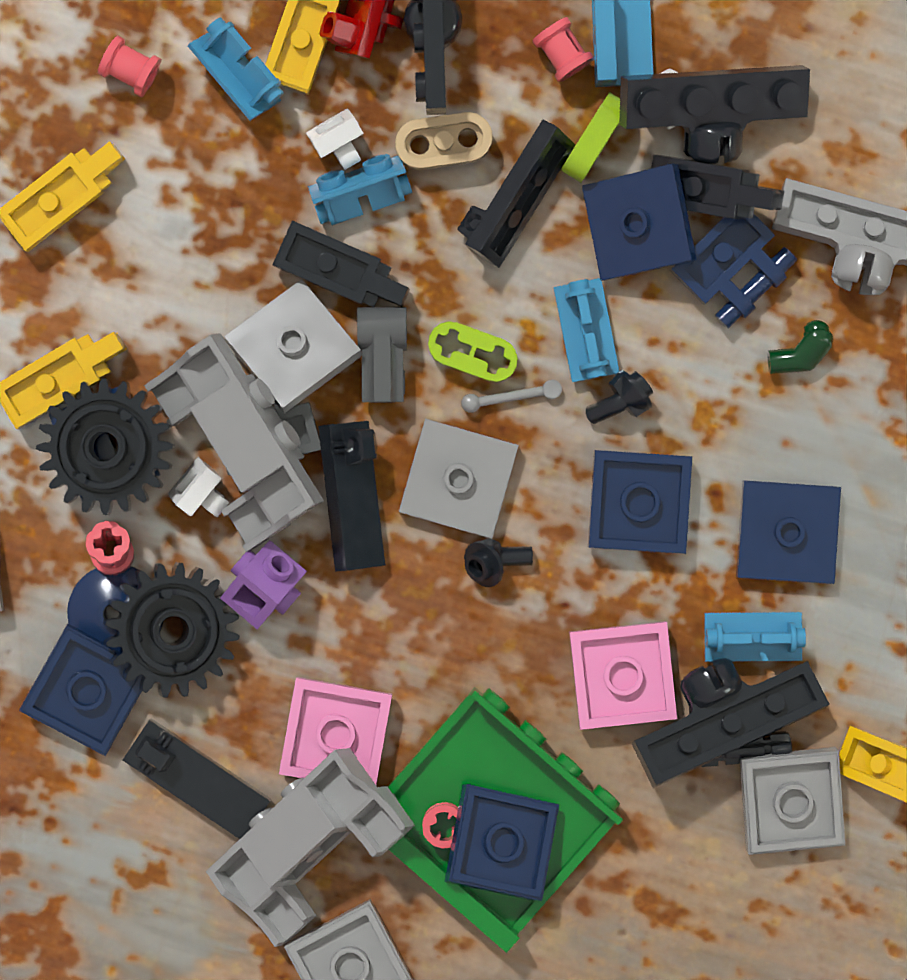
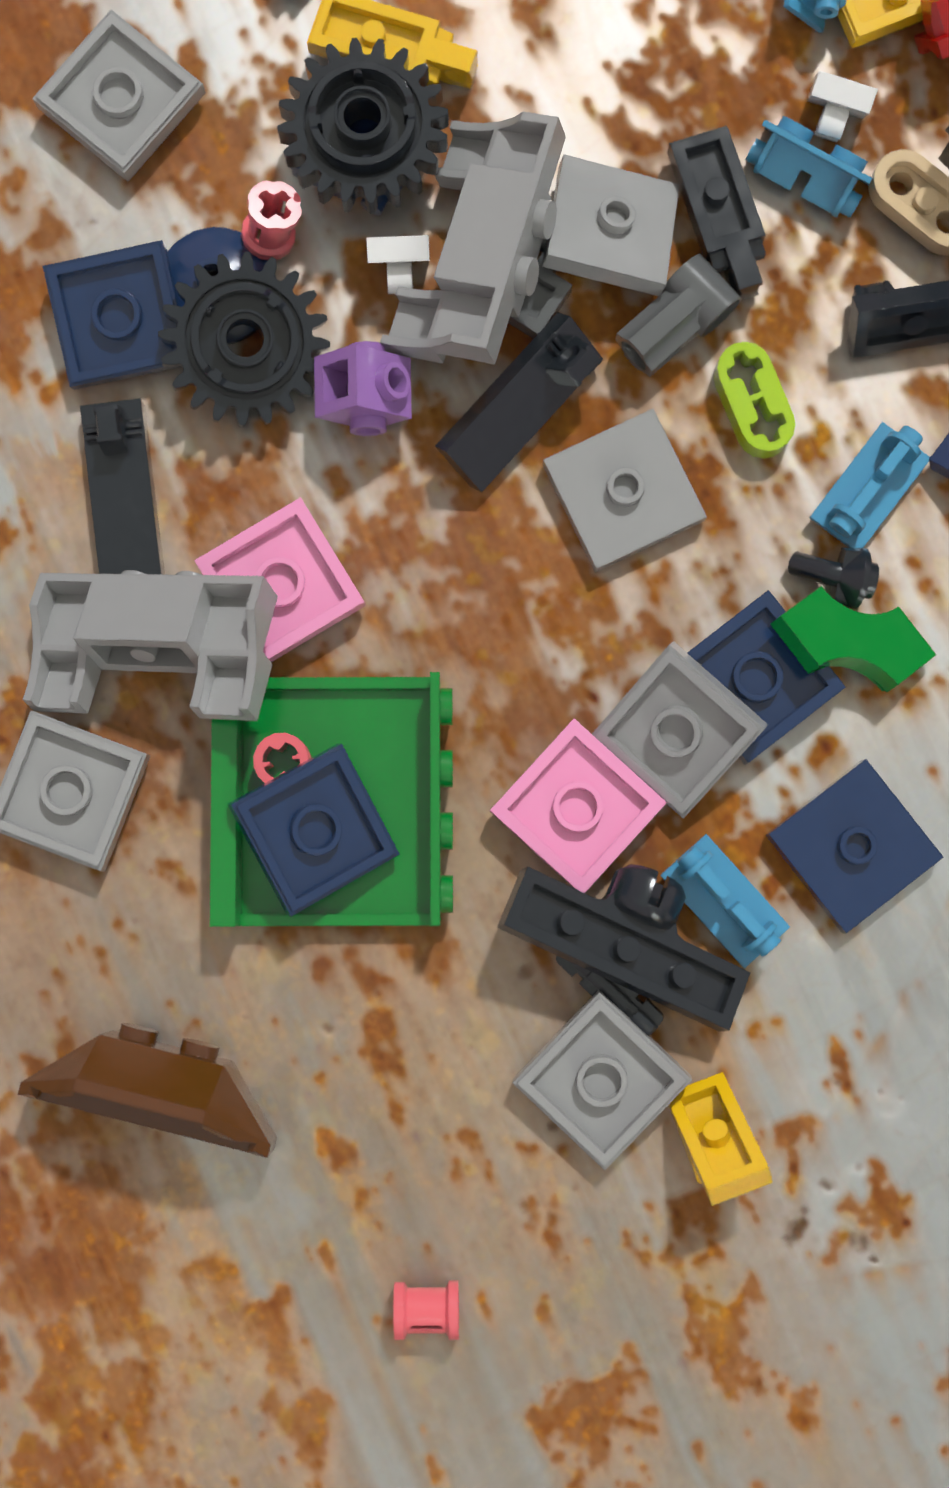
camera: 45 degrees right, 5 degrees down
light grey hinge [461,380,562,413] -> none
black plate [464,538,533,588] -> none
none -> light grey plate [592,641,768,818]
none -> green tile [770,586,936,693]

